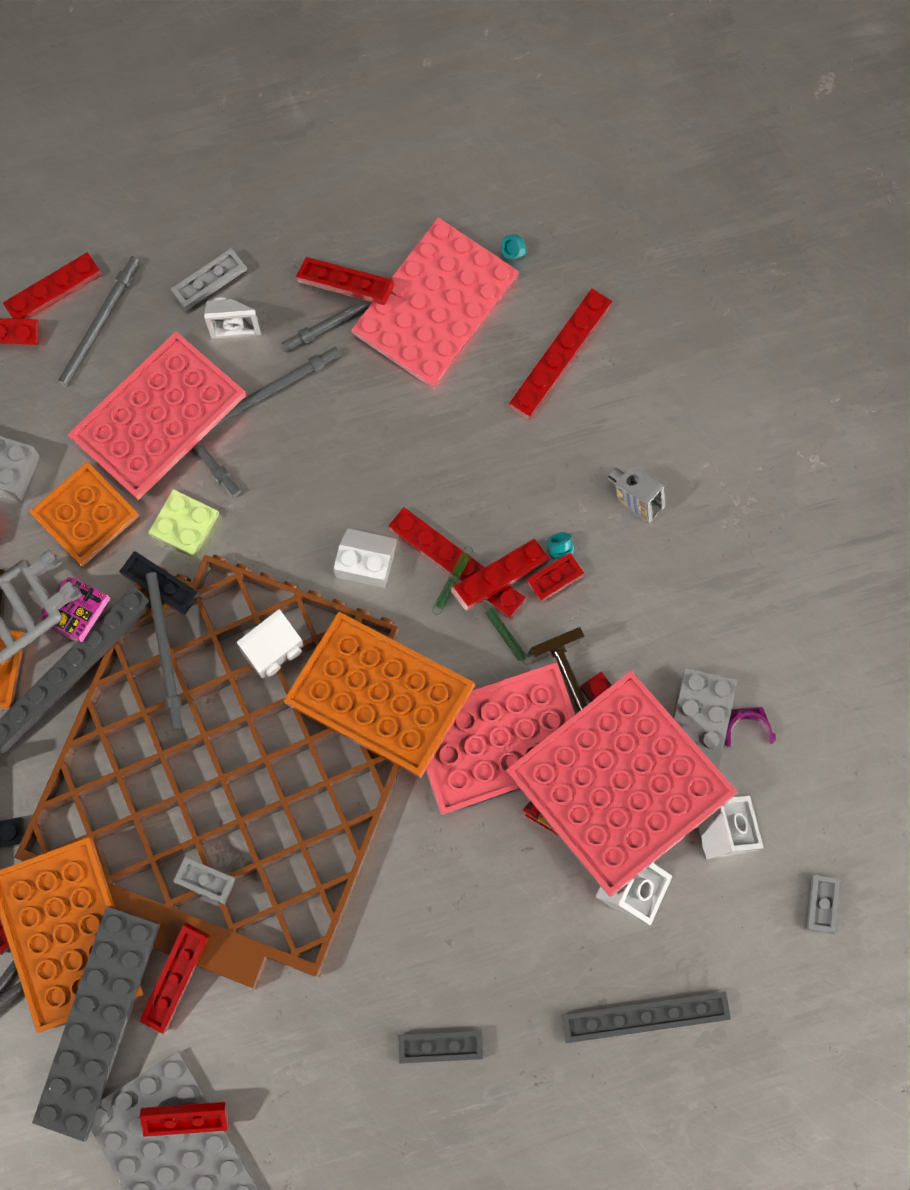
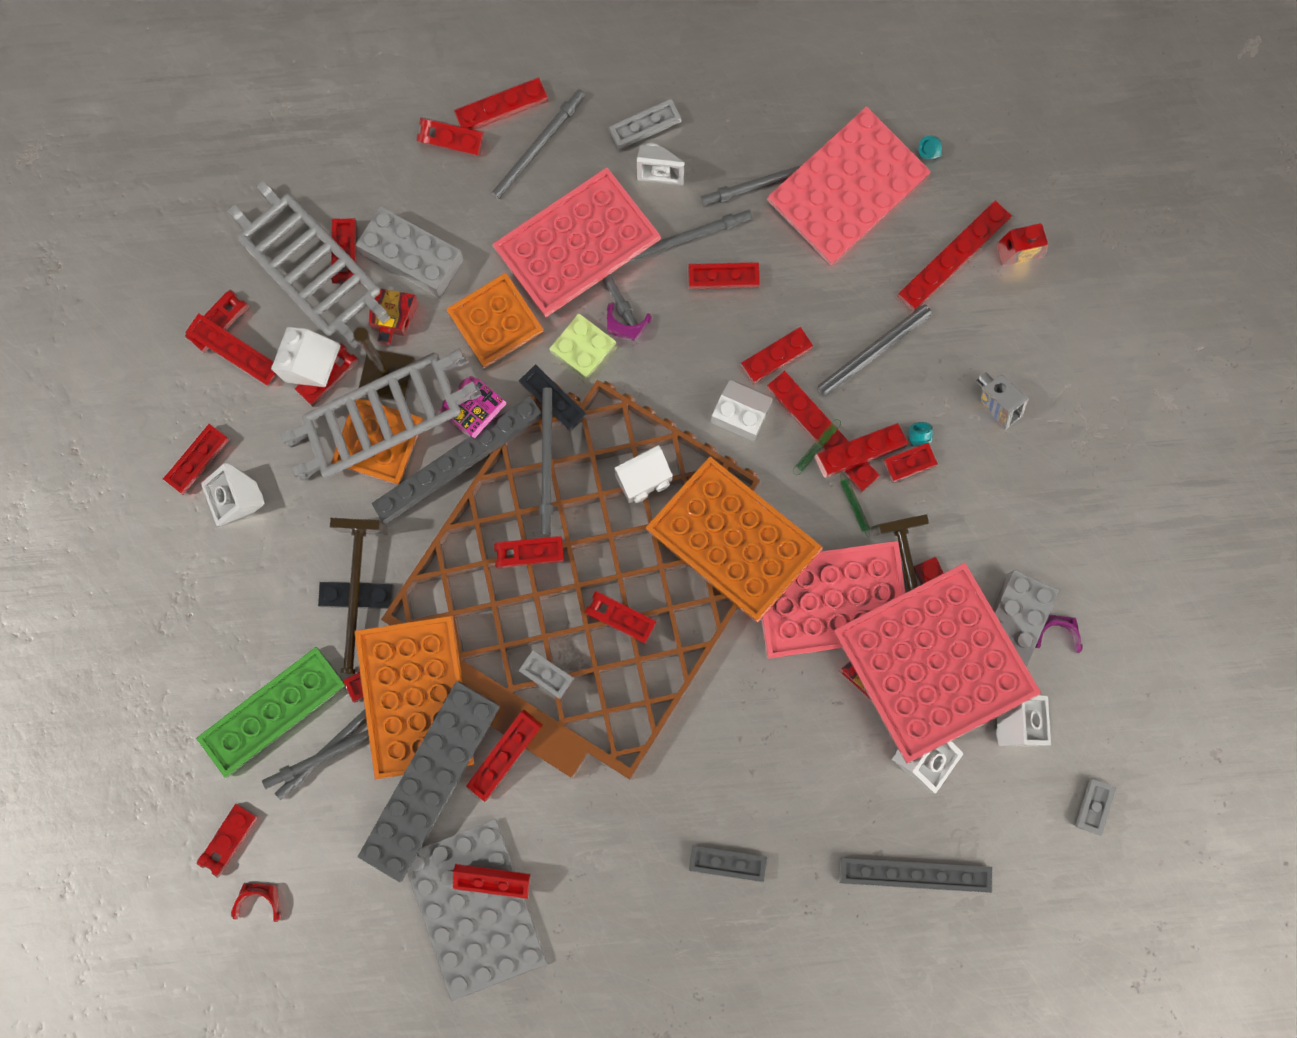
camera: 10 degrees right, 5 degrees up
red plate [296,257,395,305] -> none
none -> red plate [494,536,564,569]
none -> red plate [584,591,657,644]
none -> magenta helmet [607,302,652,341]
none -> red plate [688,262,760,290]
none -> red plate [741,326,813,384]
none -> dark grey axle [817,304,932,397]
none -> red torso [996,223,1048,266]

